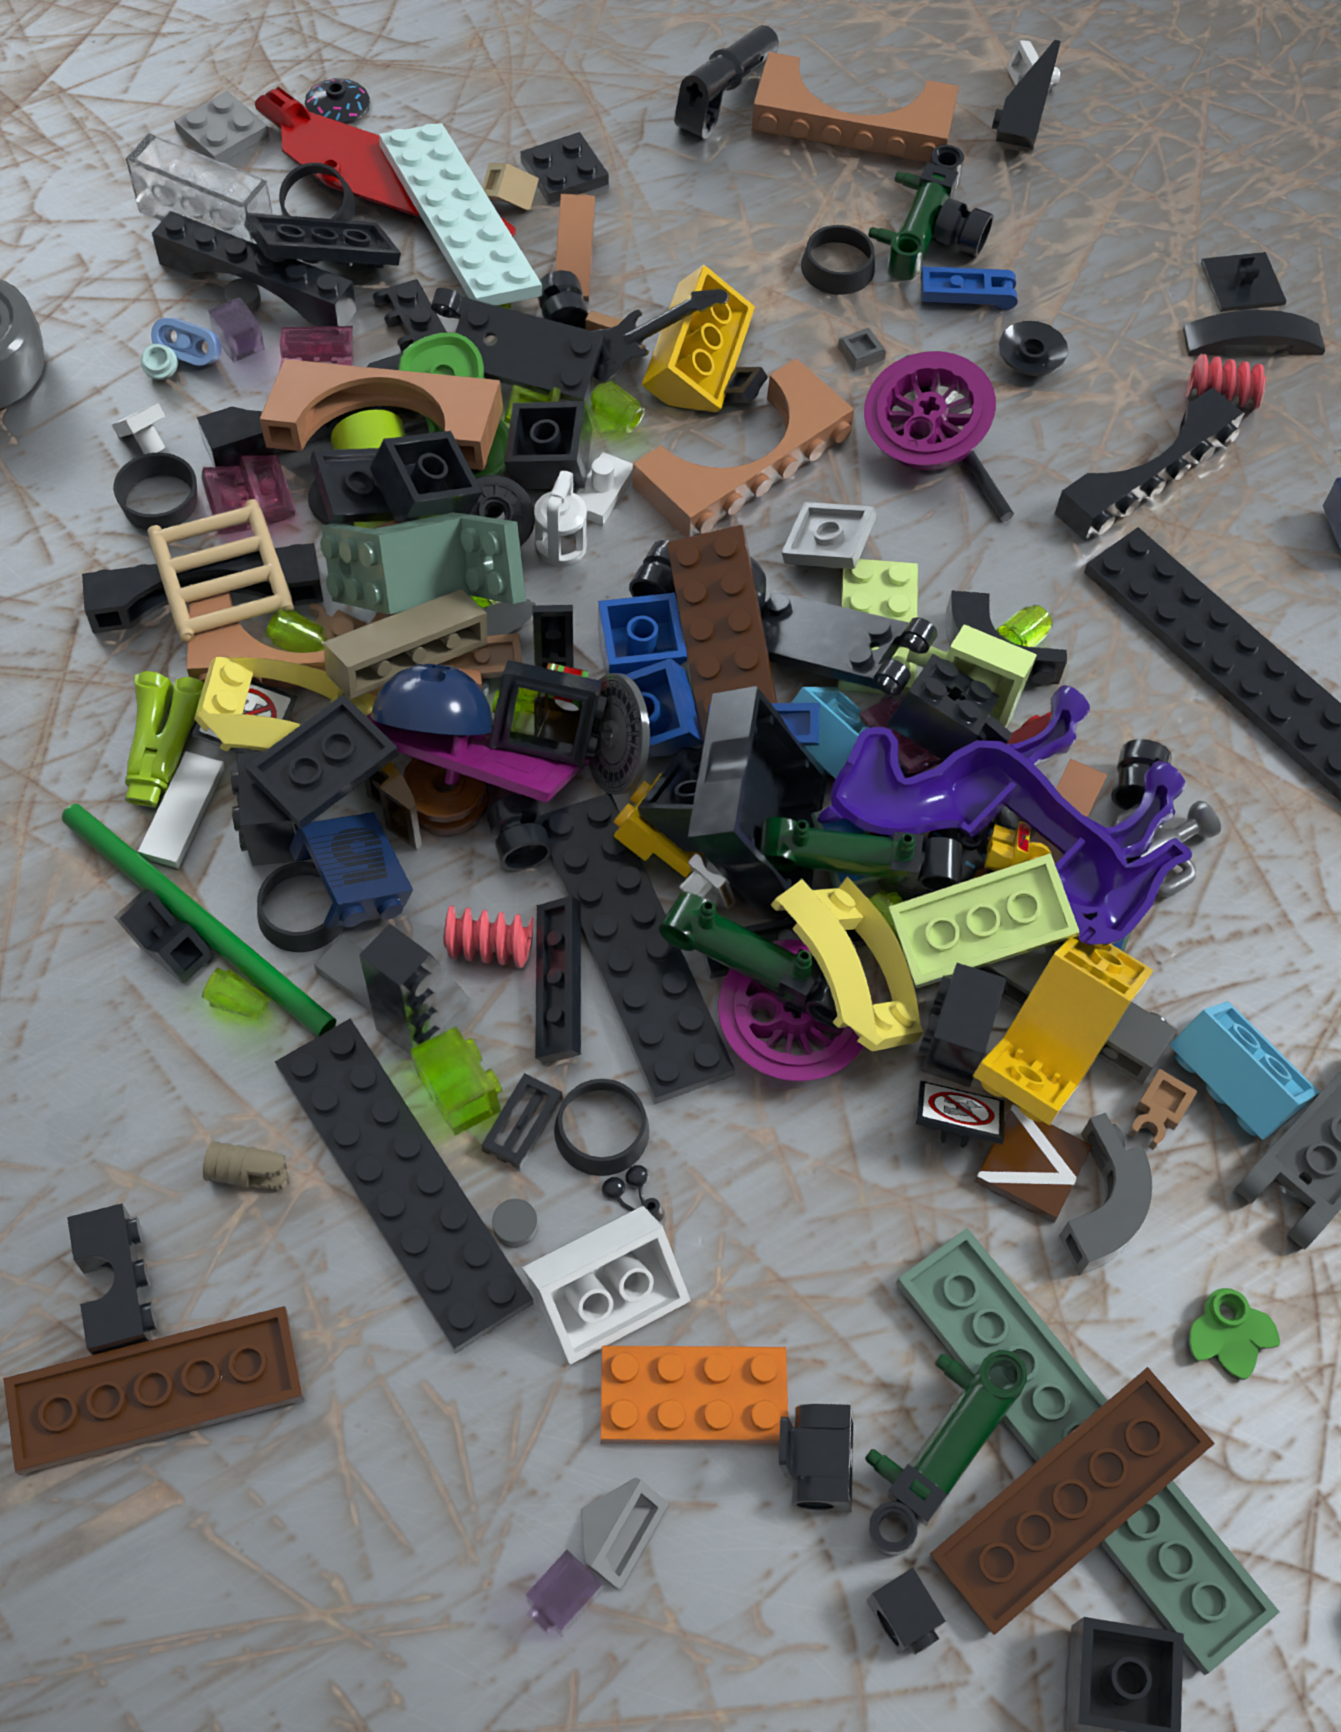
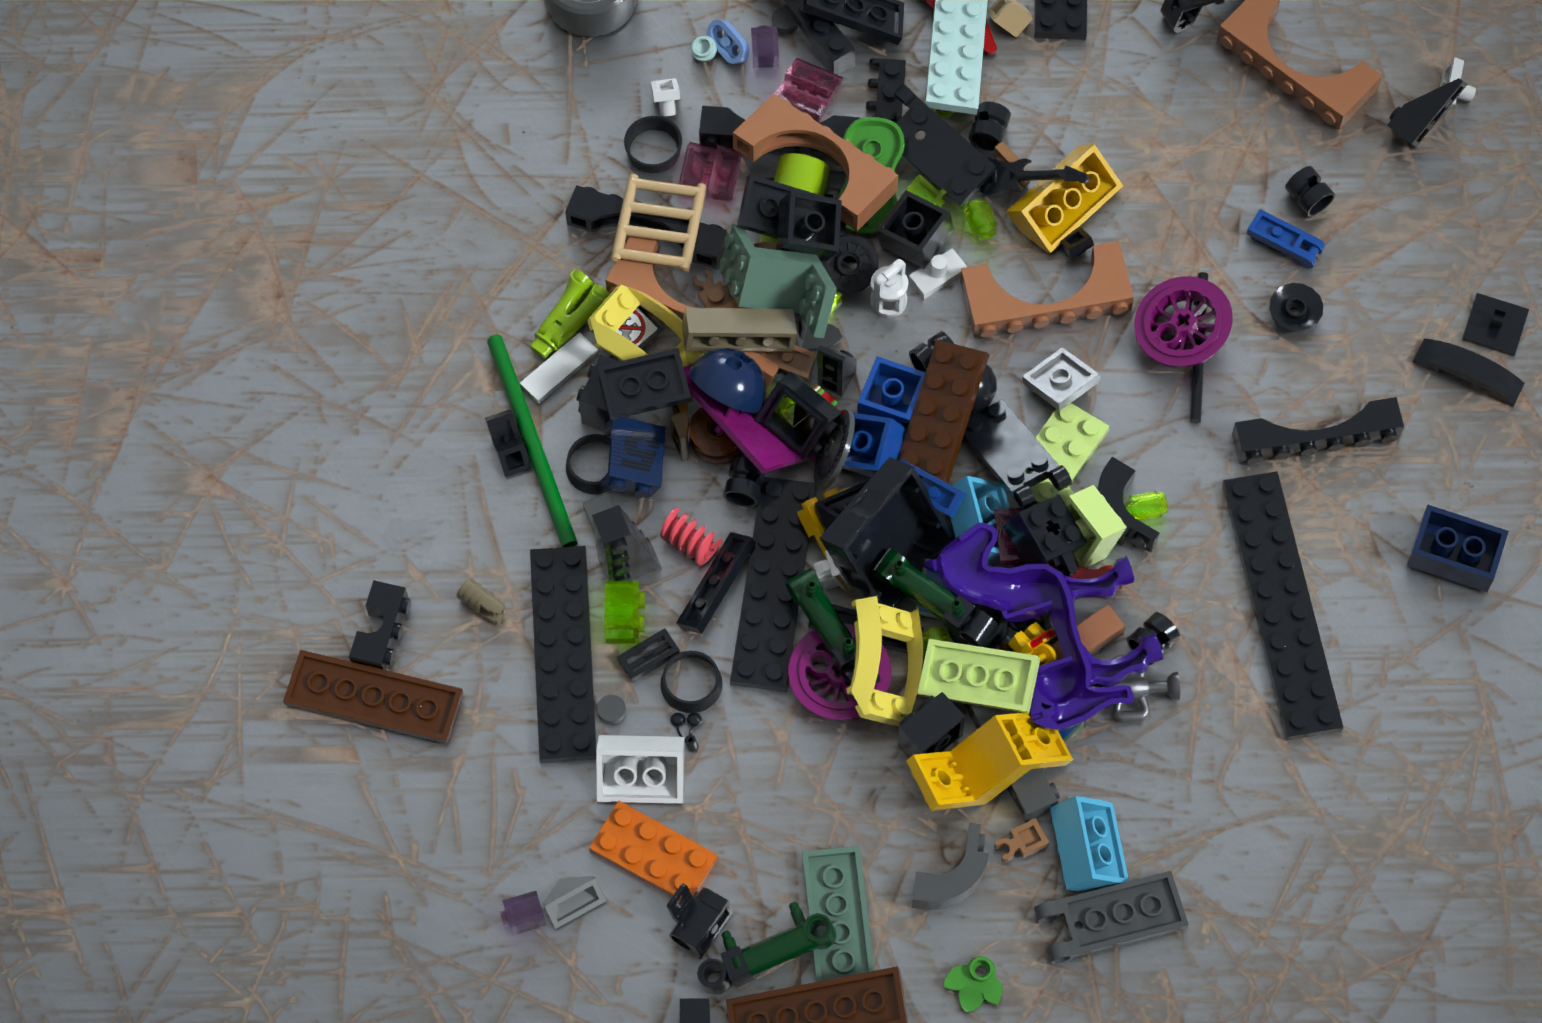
camera: 35 degrees right, 5 degrees up
clear neon green cone [202,968,270,1021] -> none
clear neon green brick [265,608,327,653] -> none
nougat slope [556,194,595,301] -> none
black tyre [801,225,875,295] -> none
dark grey tile [838,328,886,371] -> none
dark green piece [868,144,964,281] -> none
piece [915,1080,1004,1148] -> none
reddish brown tile [975,1105,1092,1223] -> none
coral piece [1186,354,1266,410] -> none

